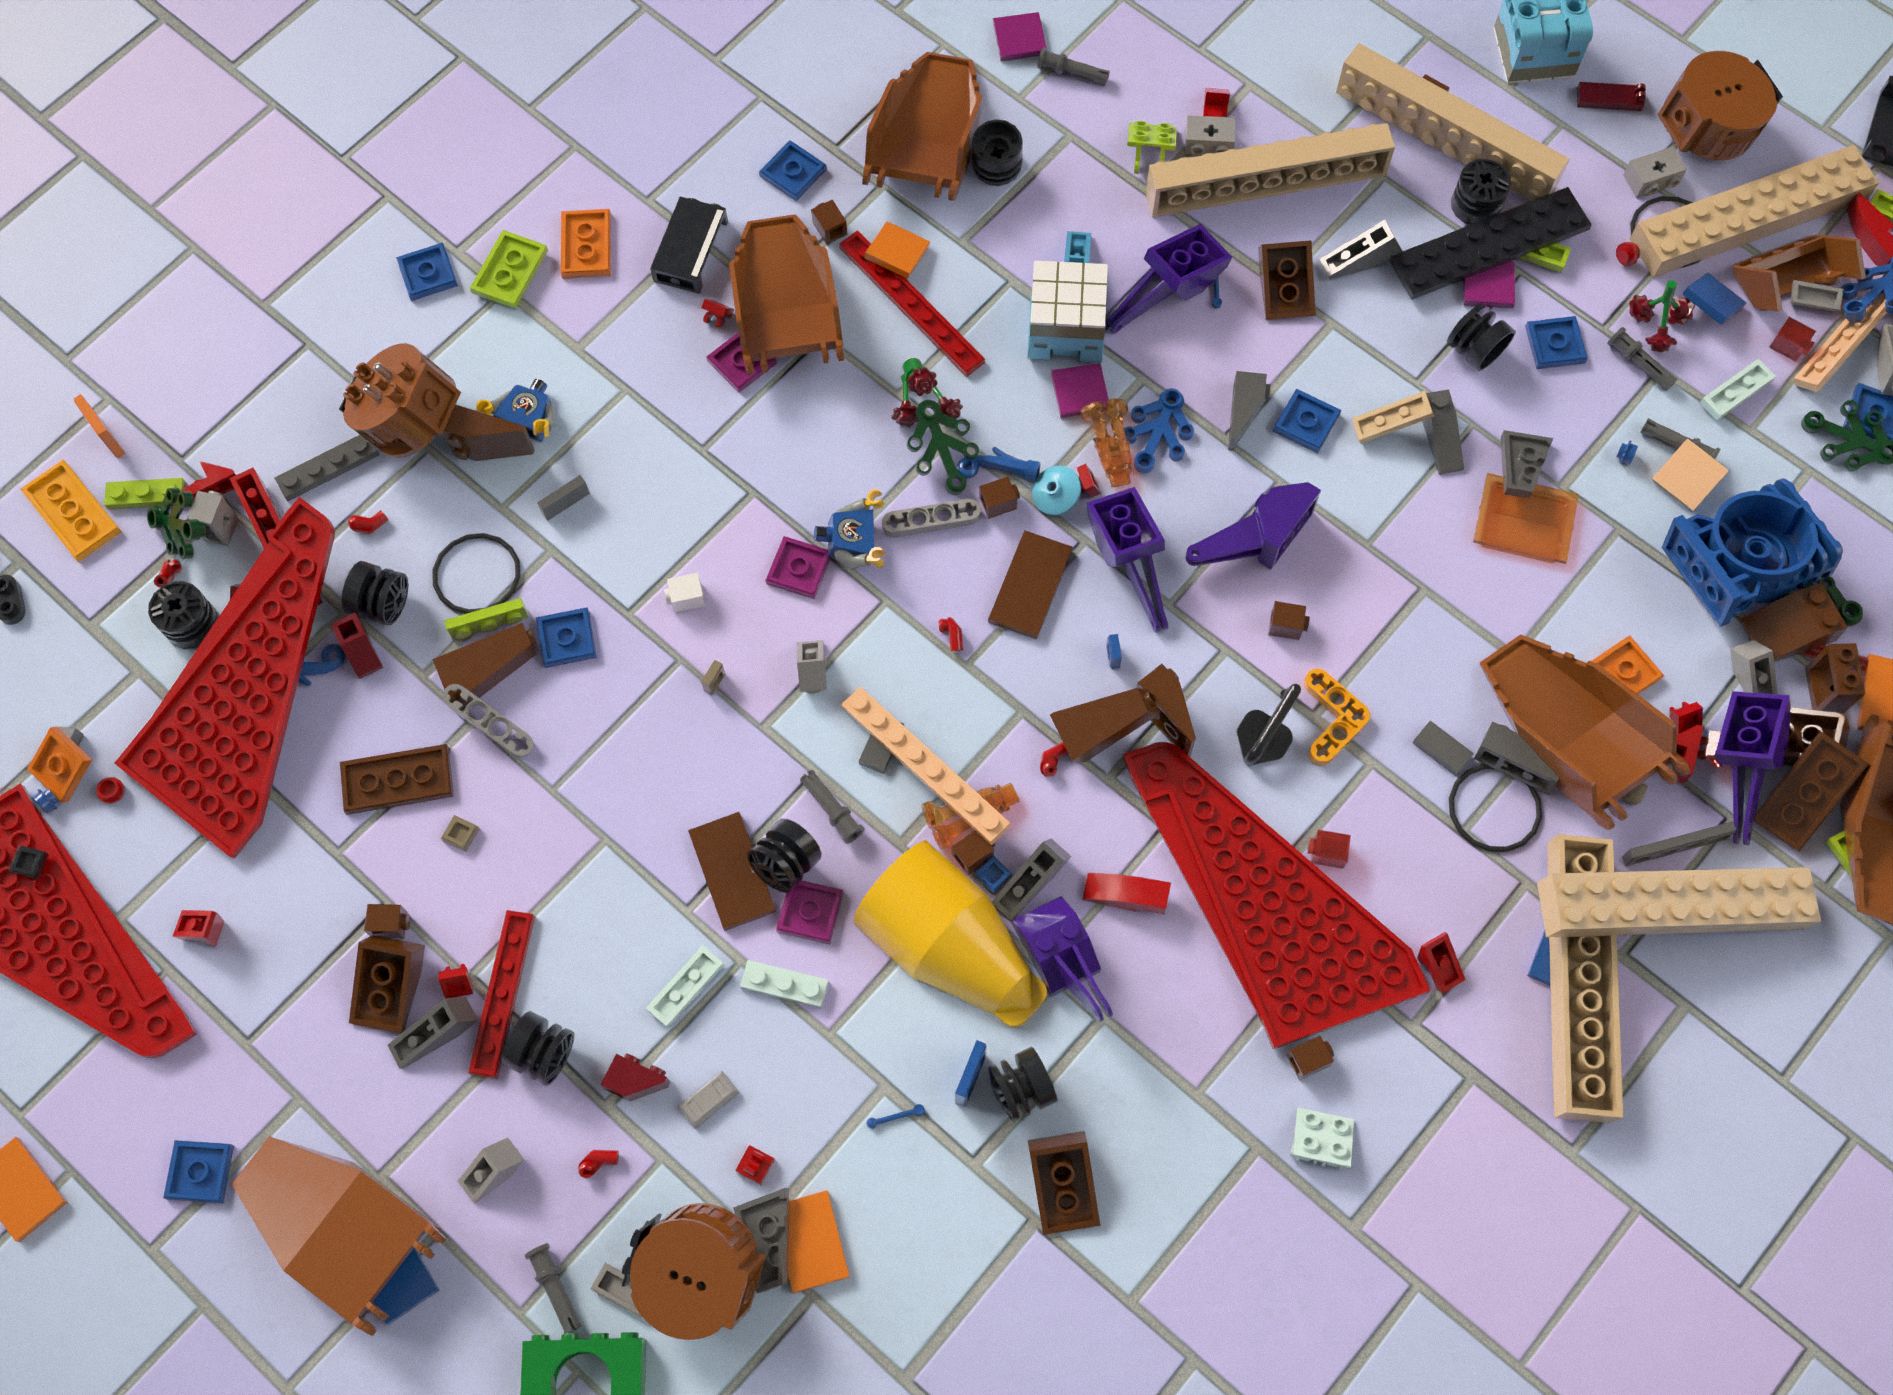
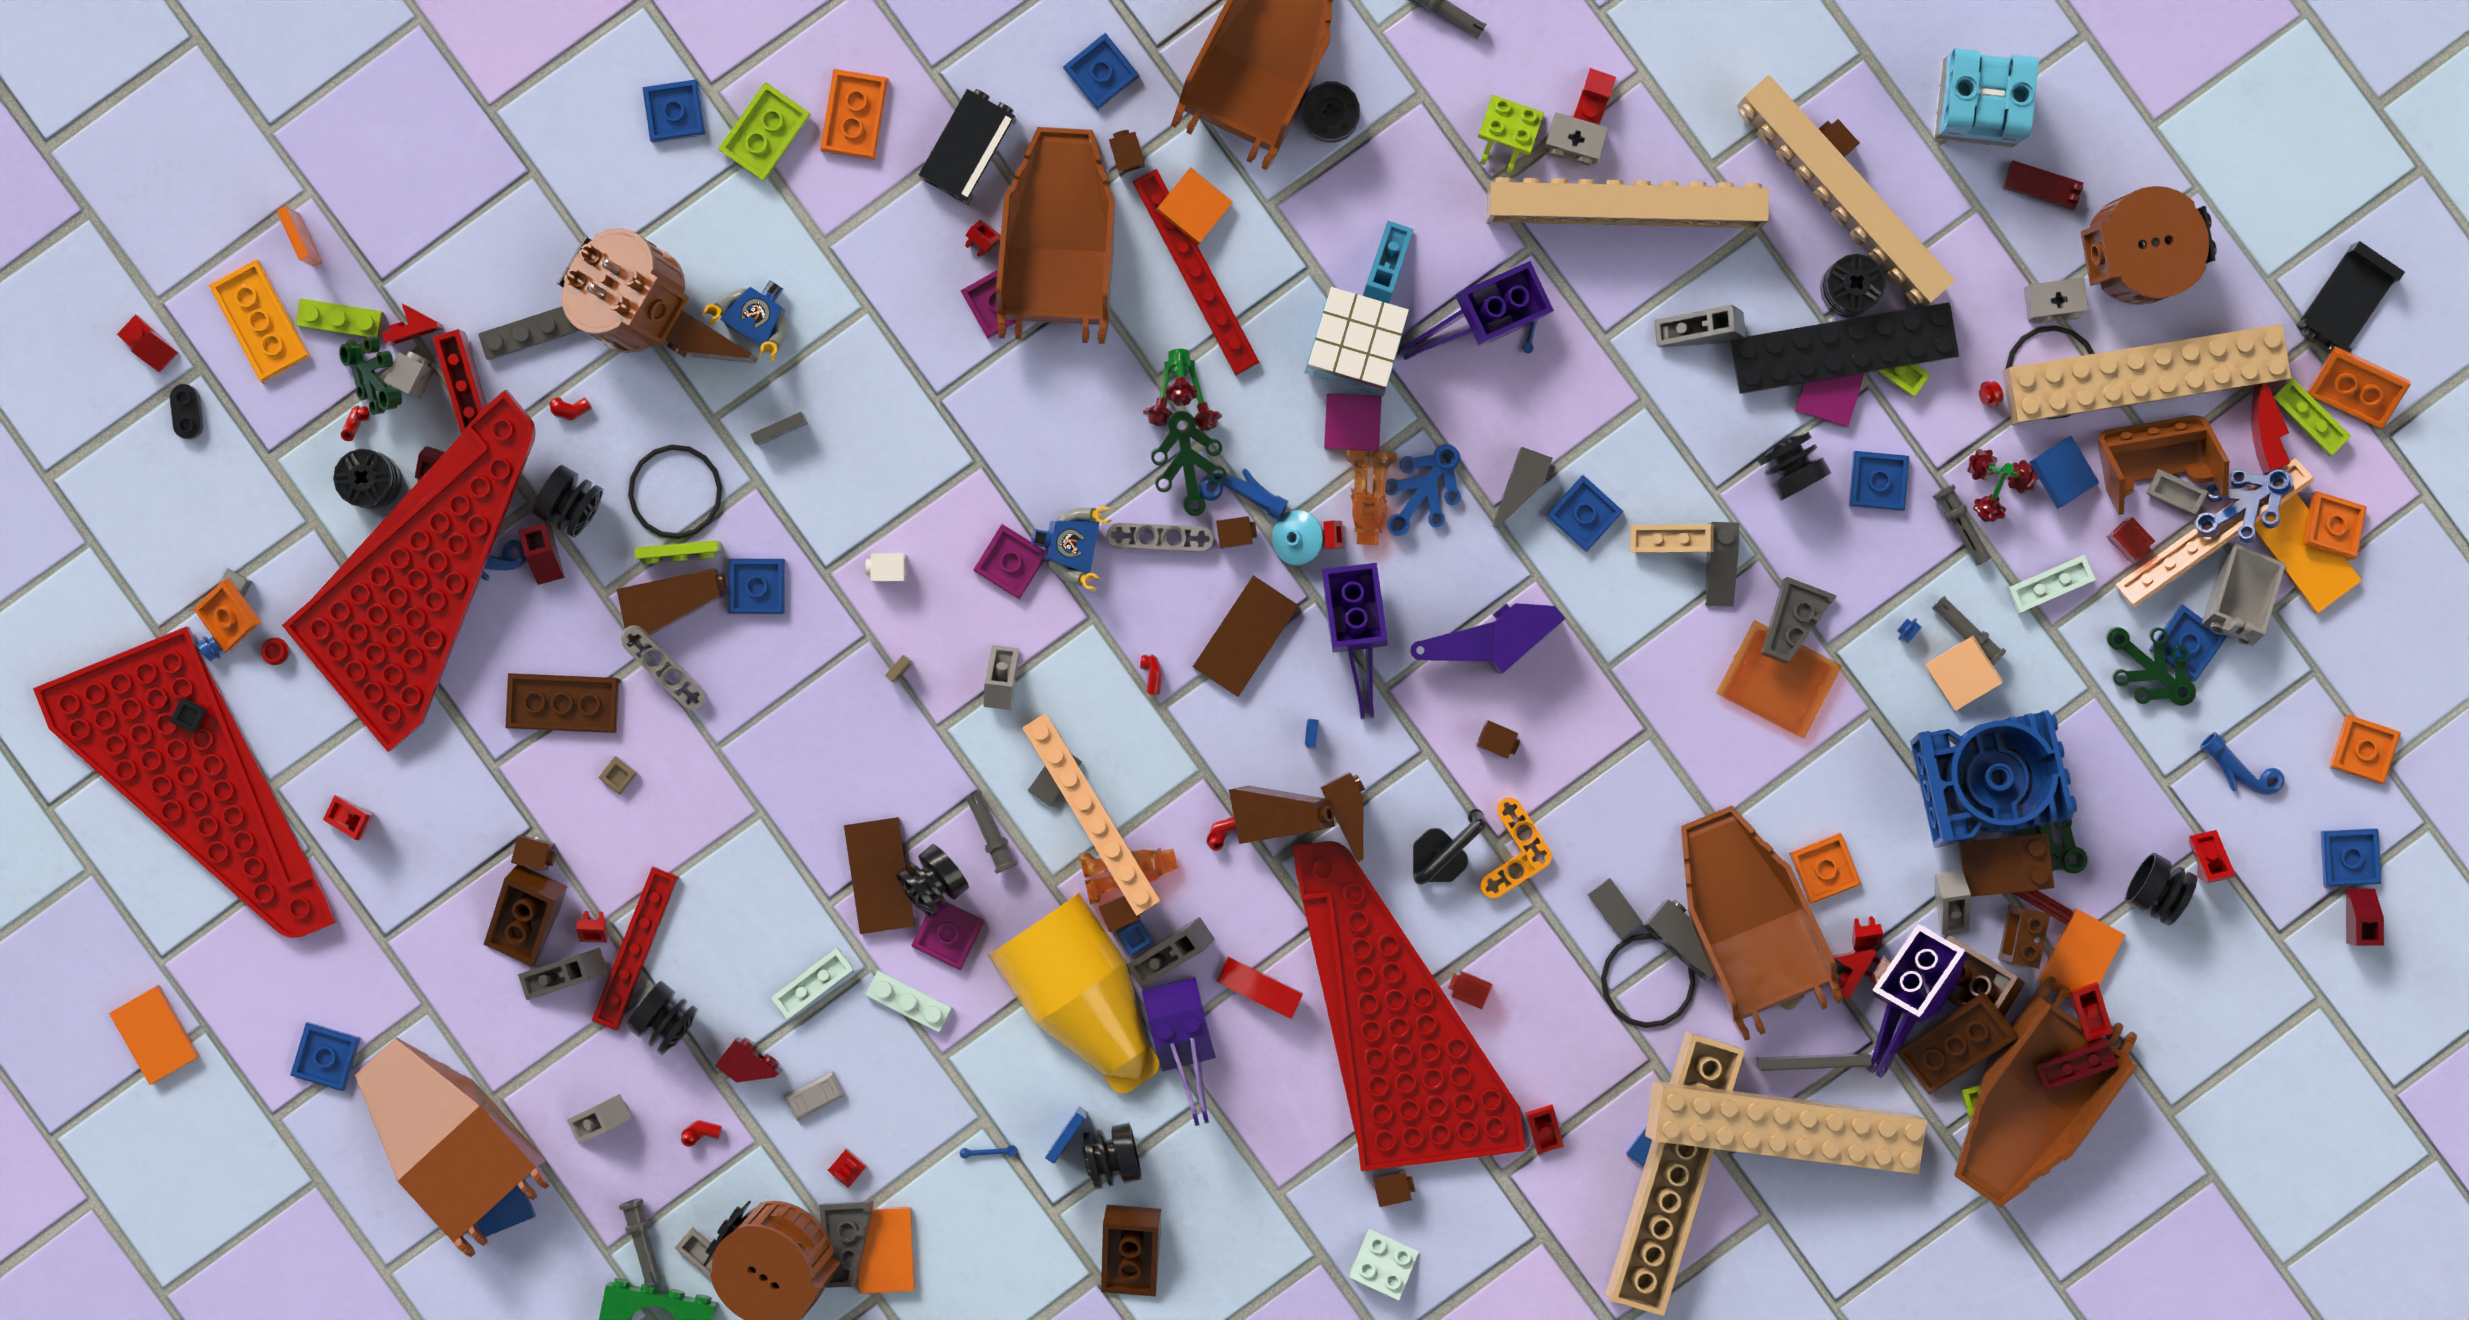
camera: 10 degrees right, 20 degrees up
reddish brown slope [1258,240,1316,320] -> none

